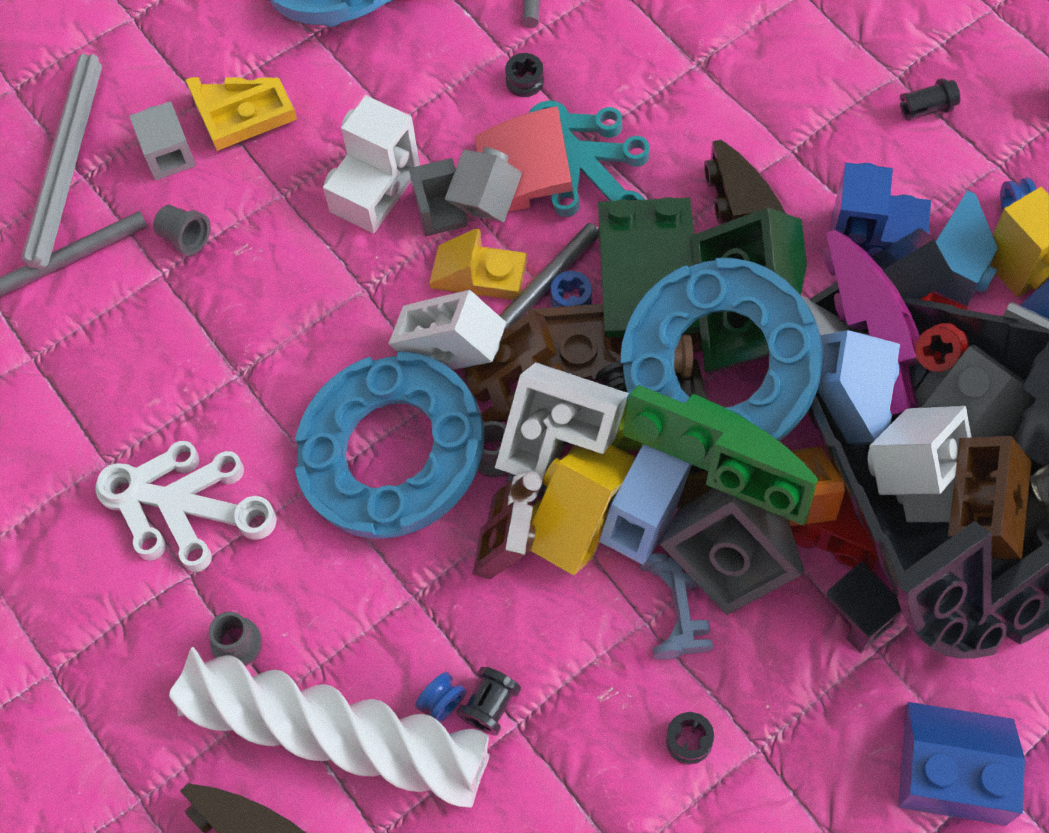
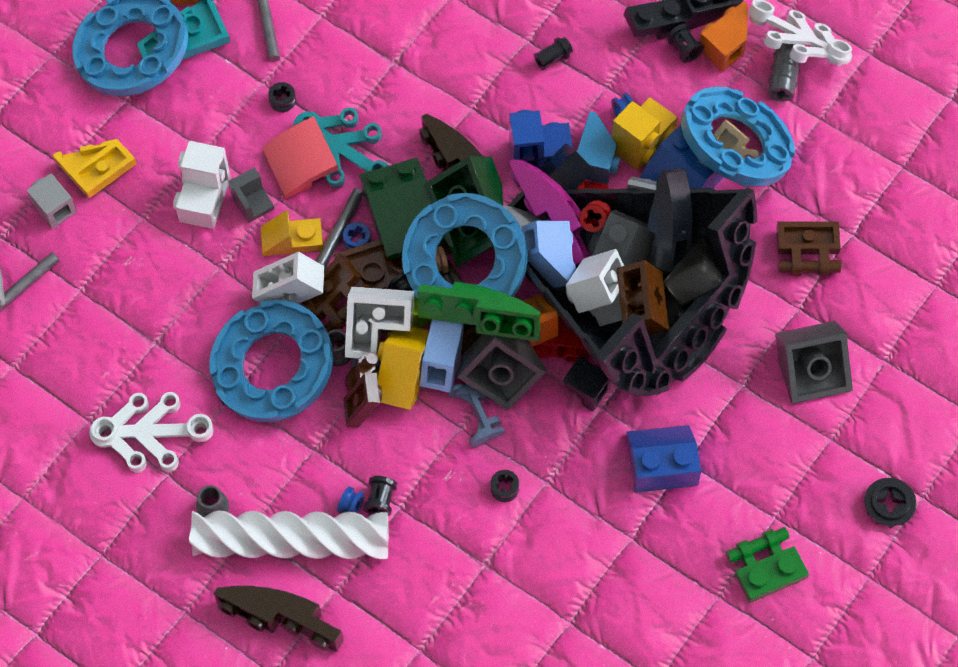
camera: 20 degrees left, 0 degrees up
dark grey piece [153,205,211,256] -> none
light grey brick [444,147,522,223] -> none

